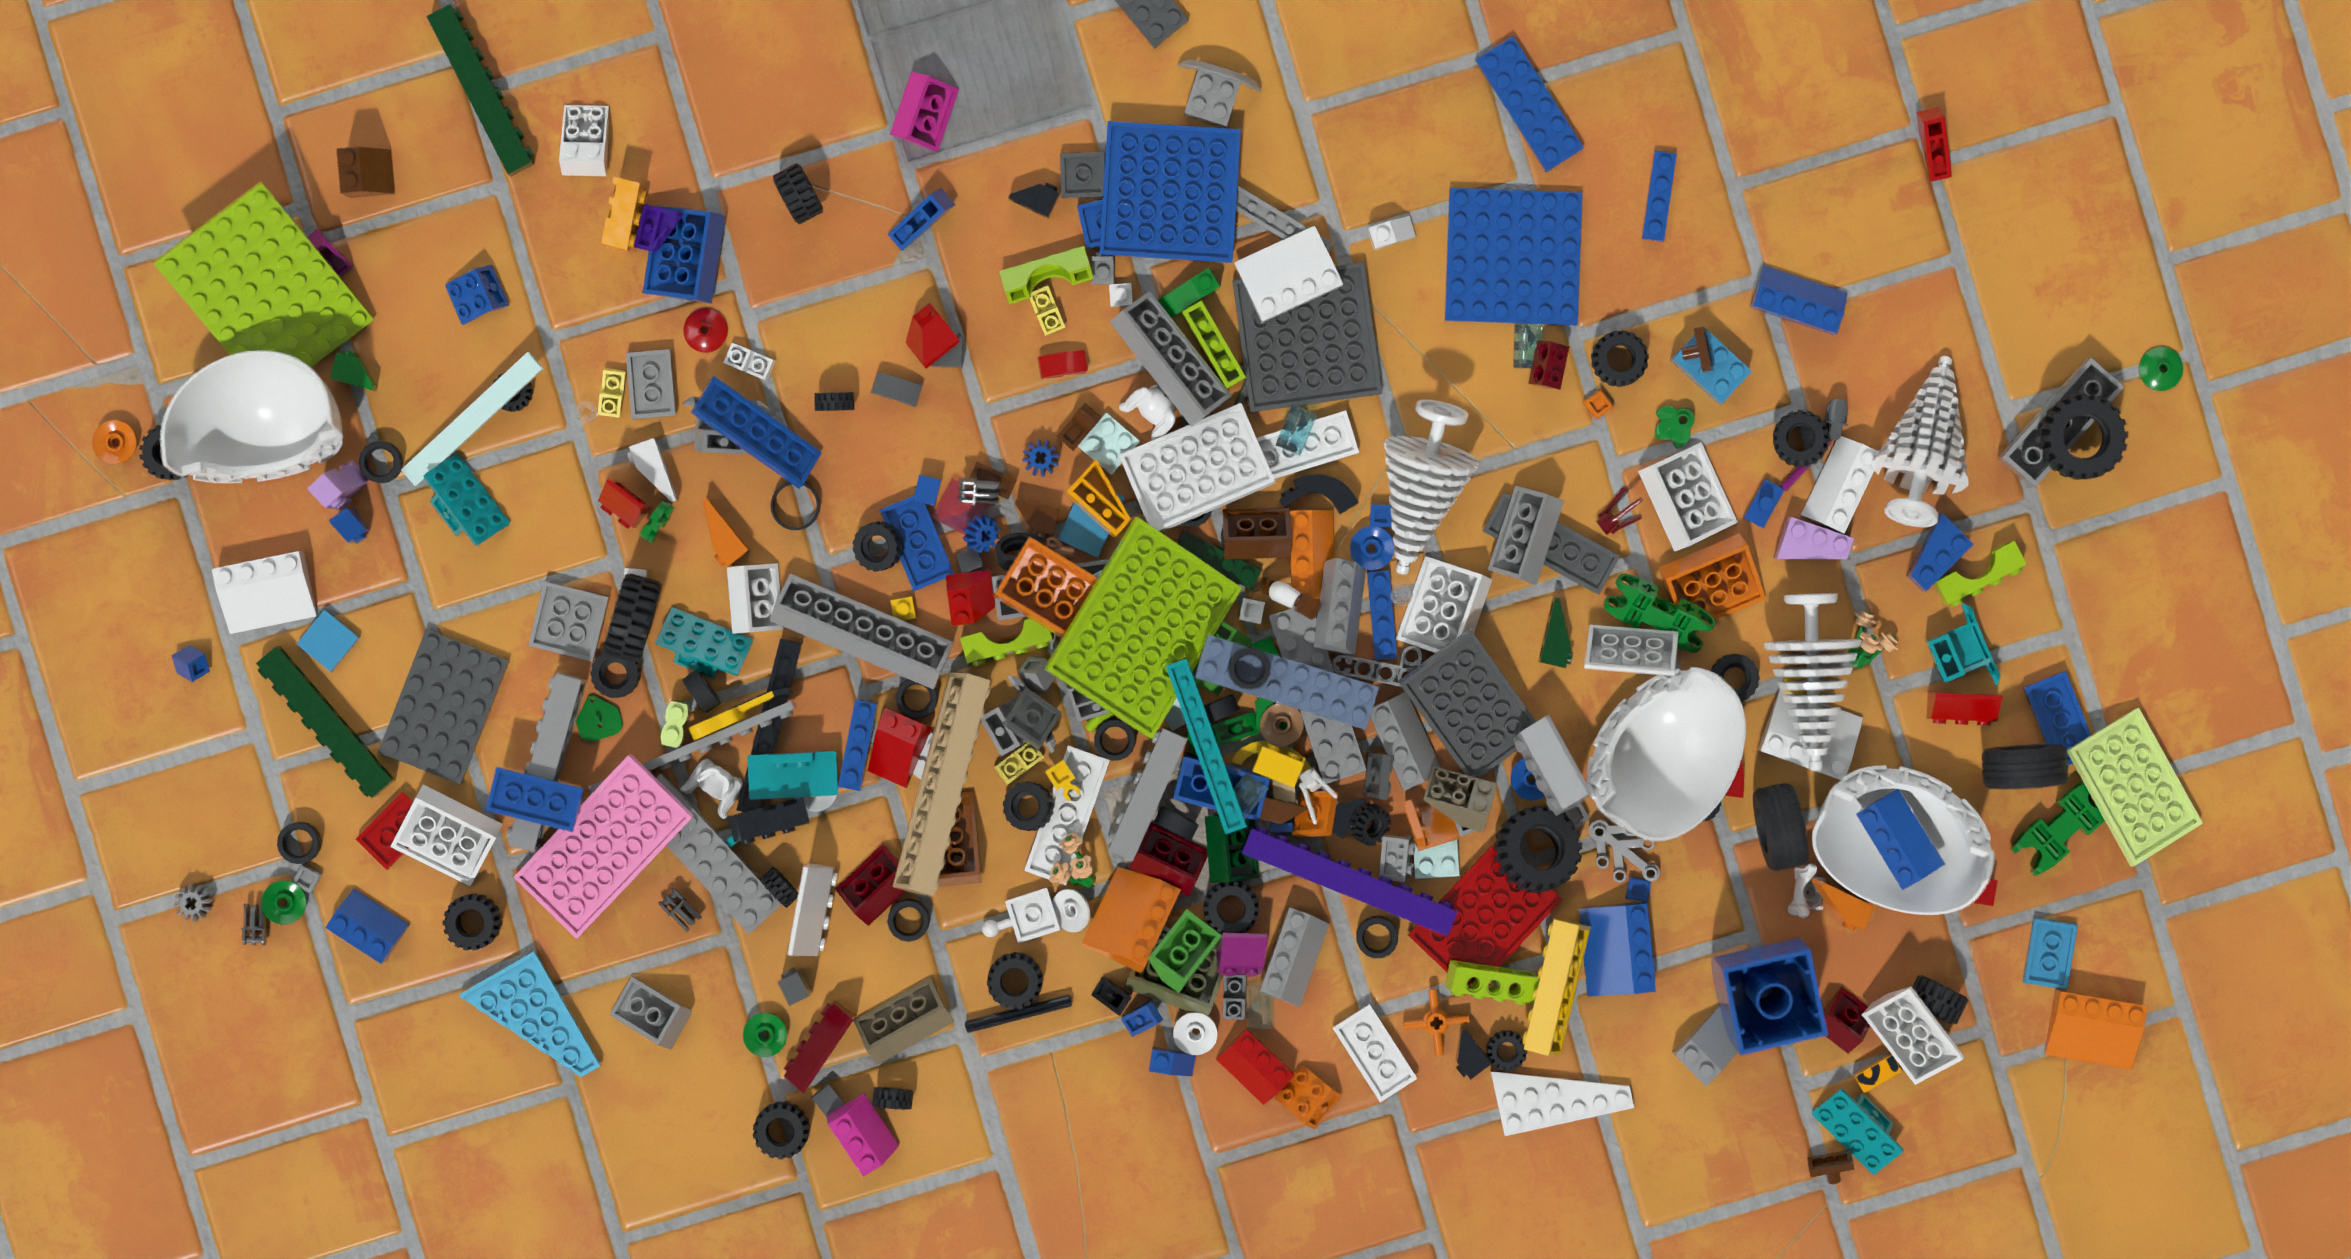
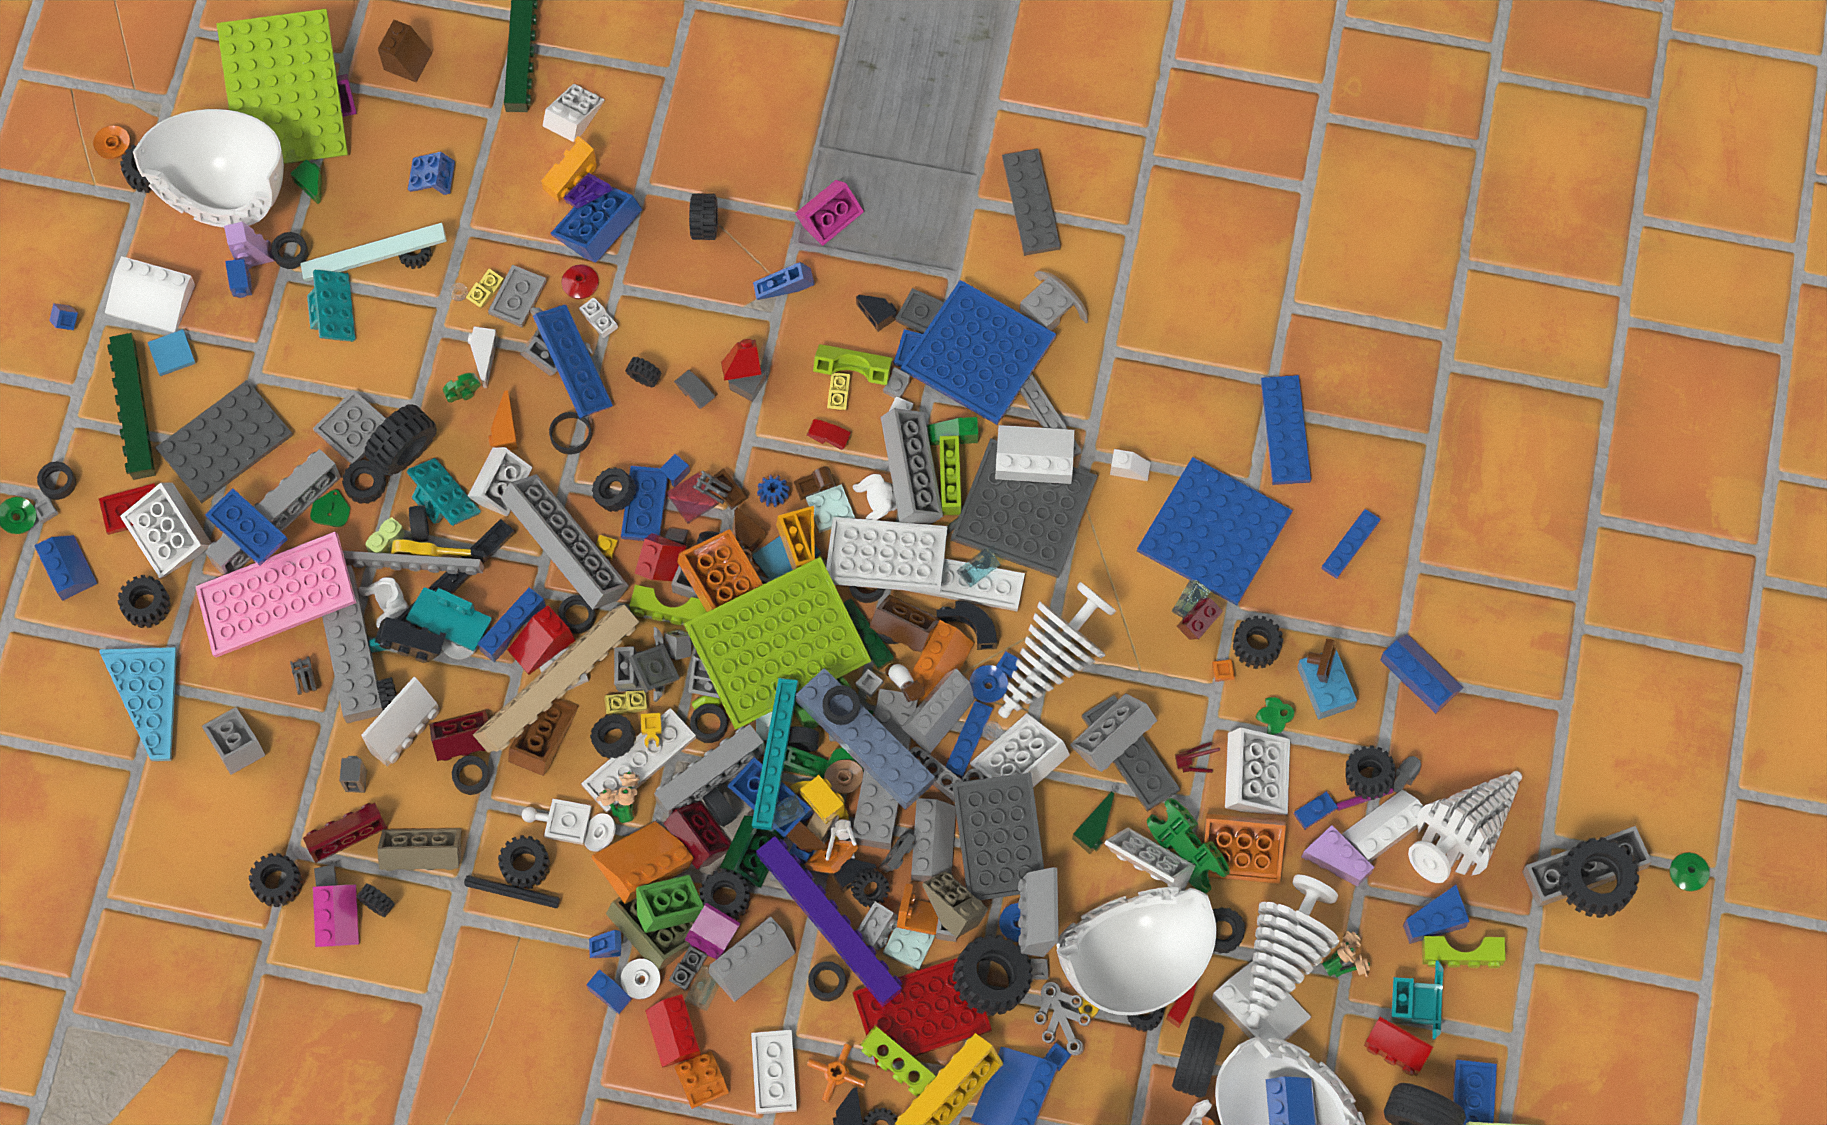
camera: 30 degrees right, 20 degrees down
red slope [598,479,652,529] -> none
green dish [743,1013,787,1057] -> none
blue gear [962,515,1001,553] -> none
black slope [1092,977,1132,1016] -> none
red slope [1916,107,1952,182] -> none

